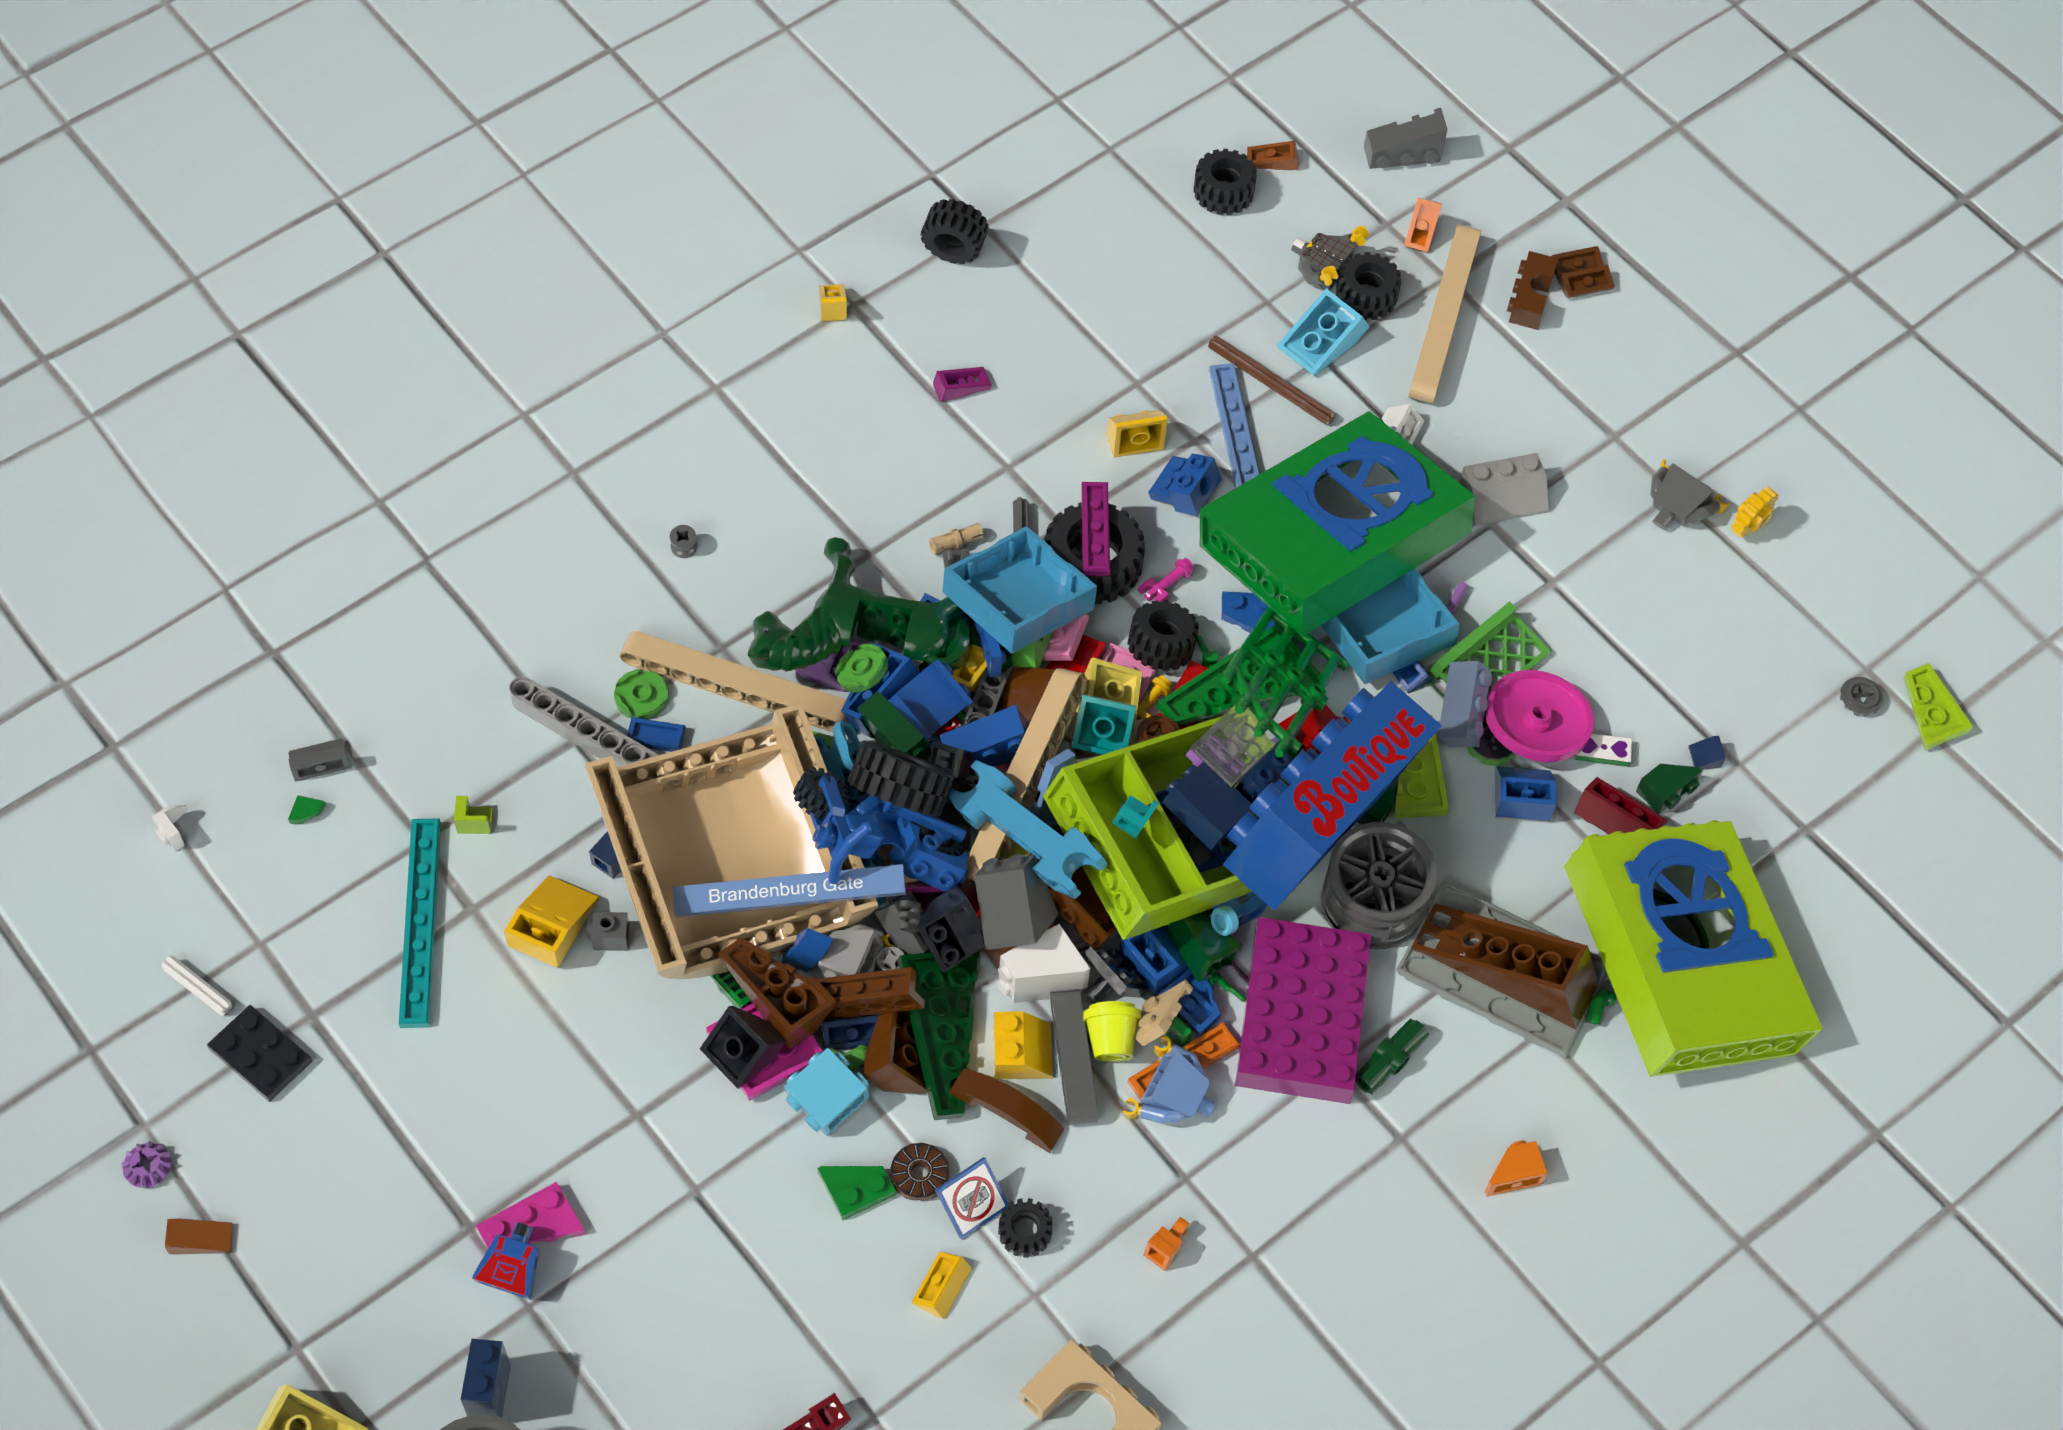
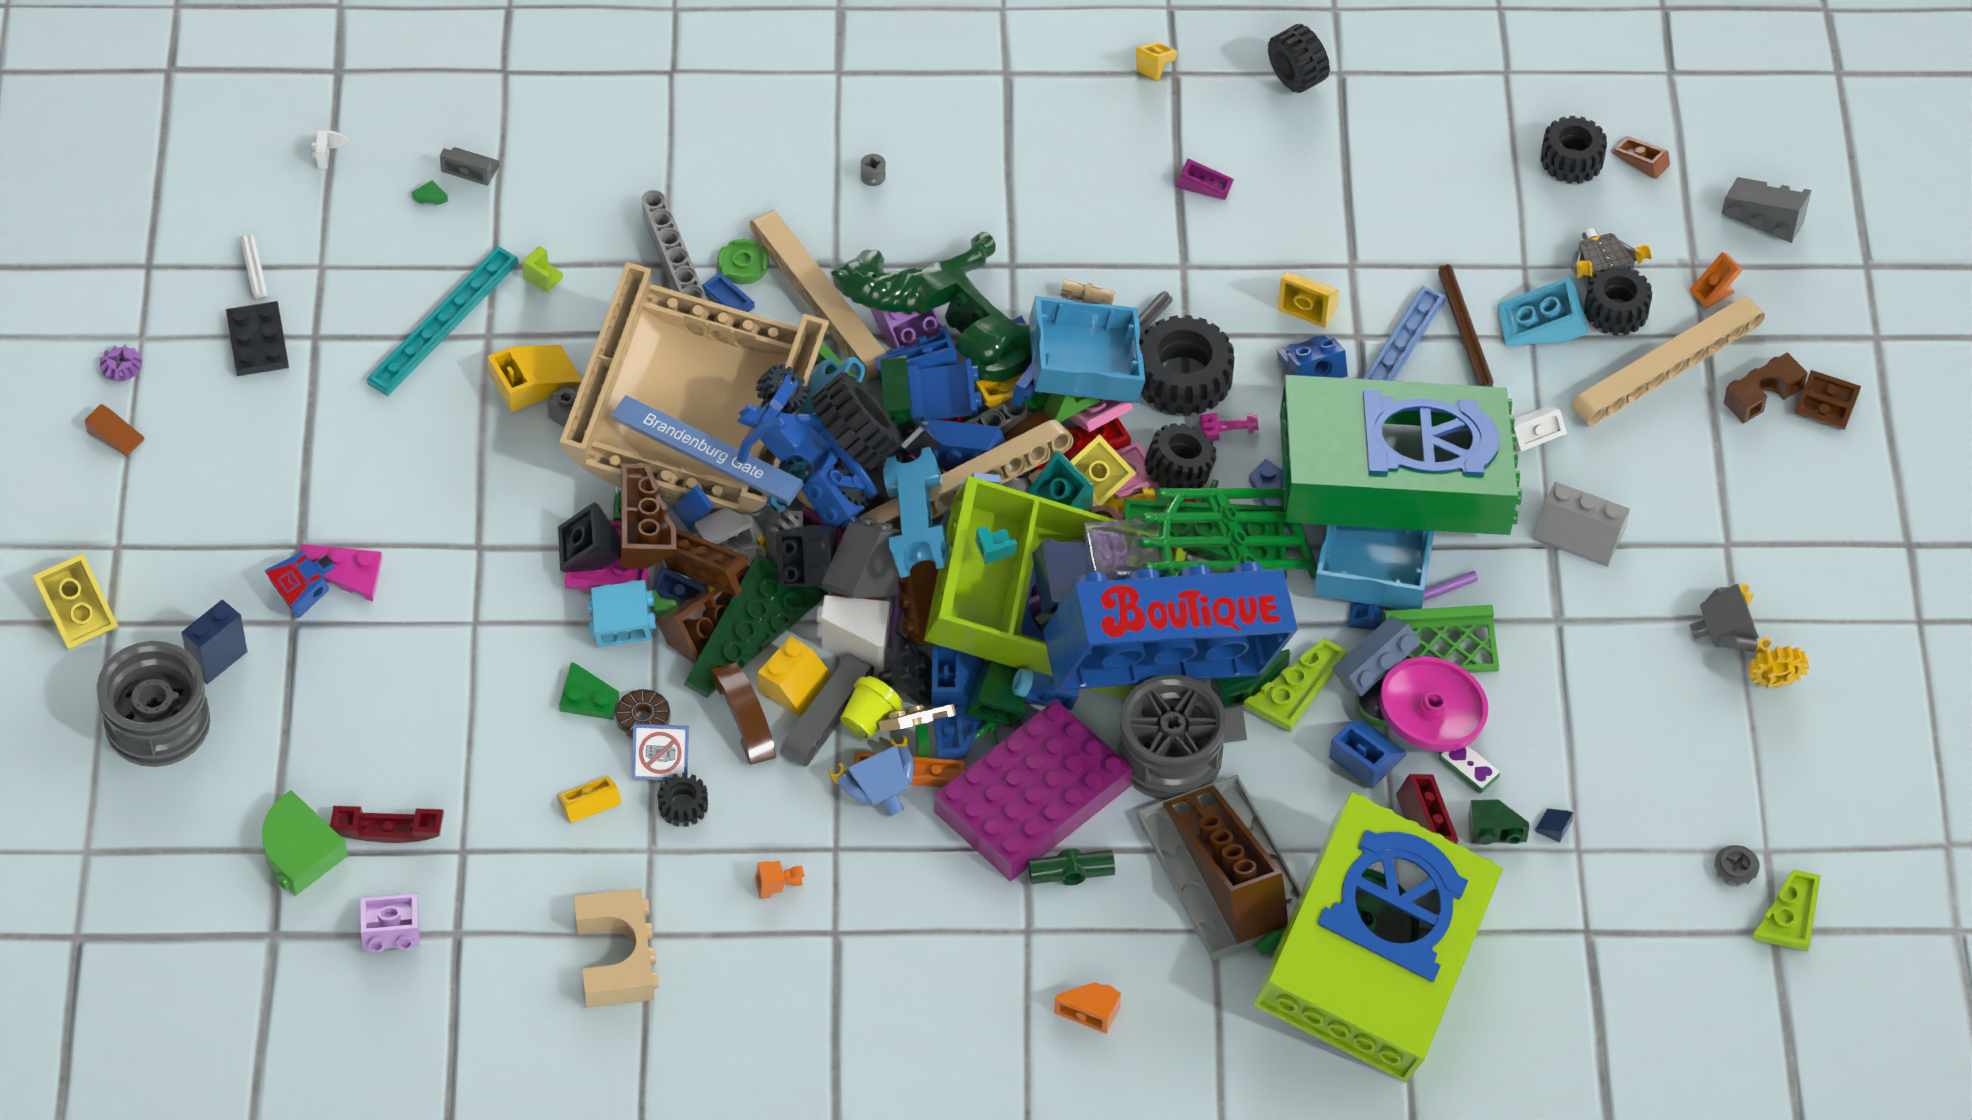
camera: 40 degrees right, 5 degrees down
bright green tile [836,644,888,692] -> none
magenta tile [1081,482,1110,576] -> none

